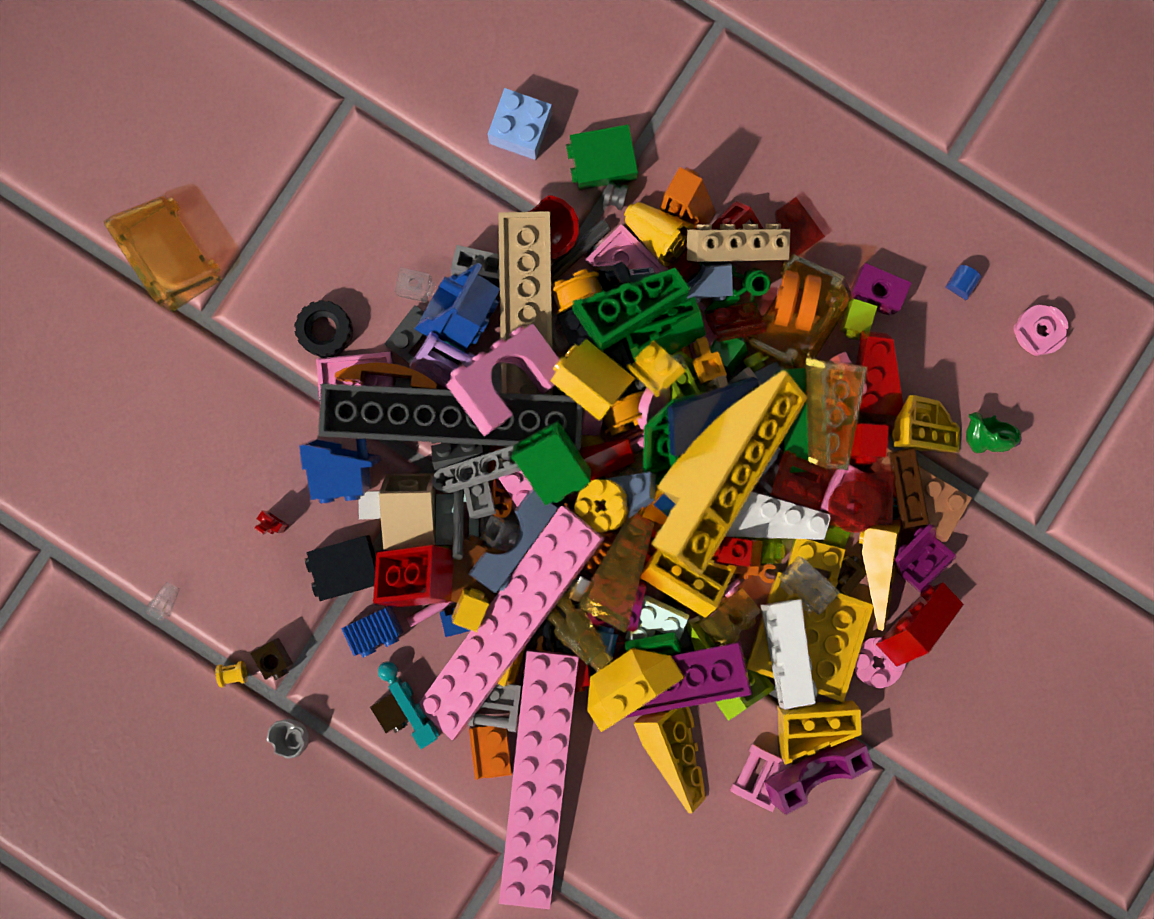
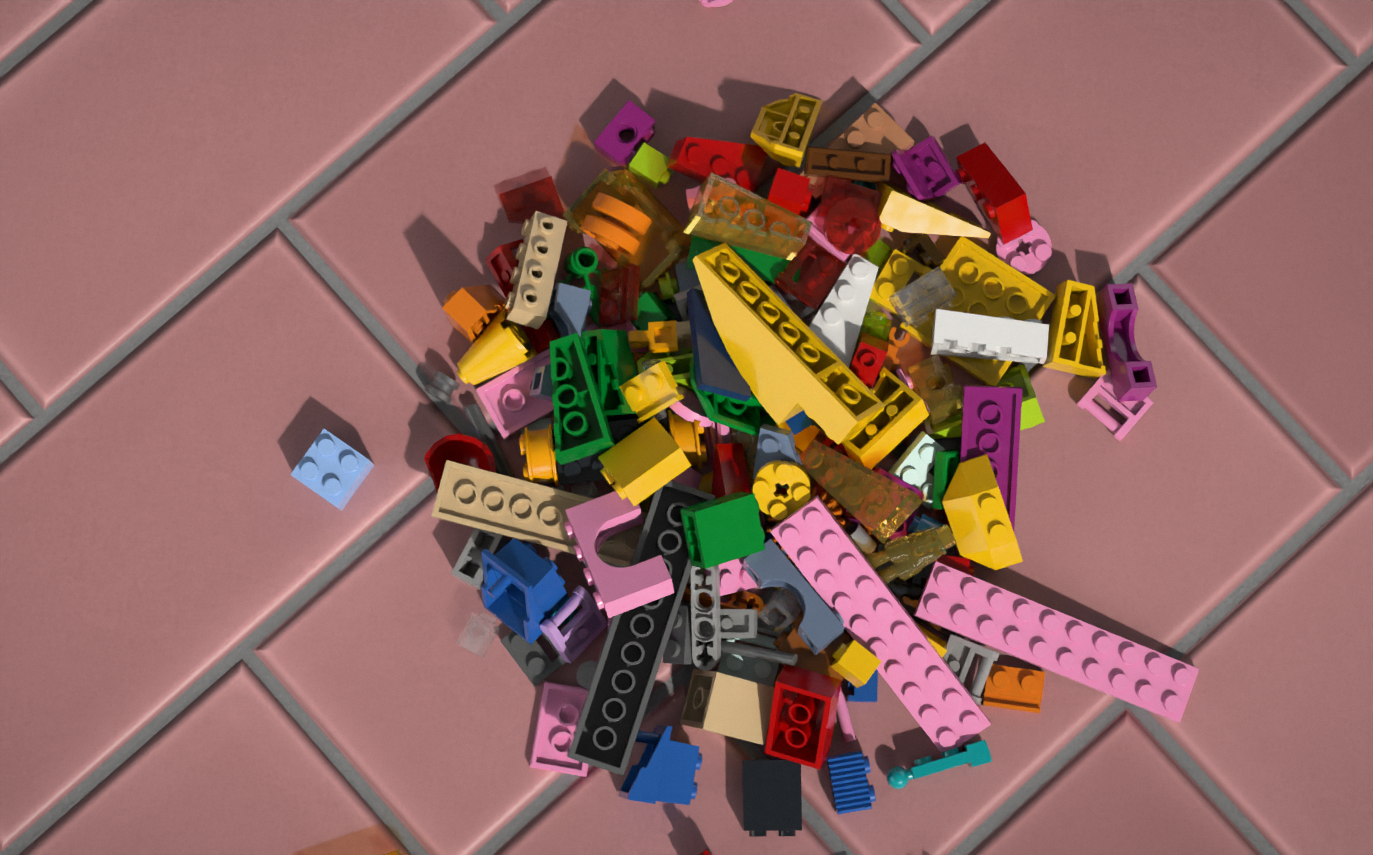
camera: 70 degrees left, 5 degrees down
black tyre [294,300,353,358] -> none
orange slope [335,362,439,390] -> none
white sticker [359,491,381,519] -> none
dark brown brick [370,693,408,733] -> none
green brick [566,124,638,190] -> none
black wing [592,261,632,292] -> none
yellow wedge [634,706,706,813] -> none
blue brick [945,265,981,300] -> none
green hair [966,412,1022,454] -> none

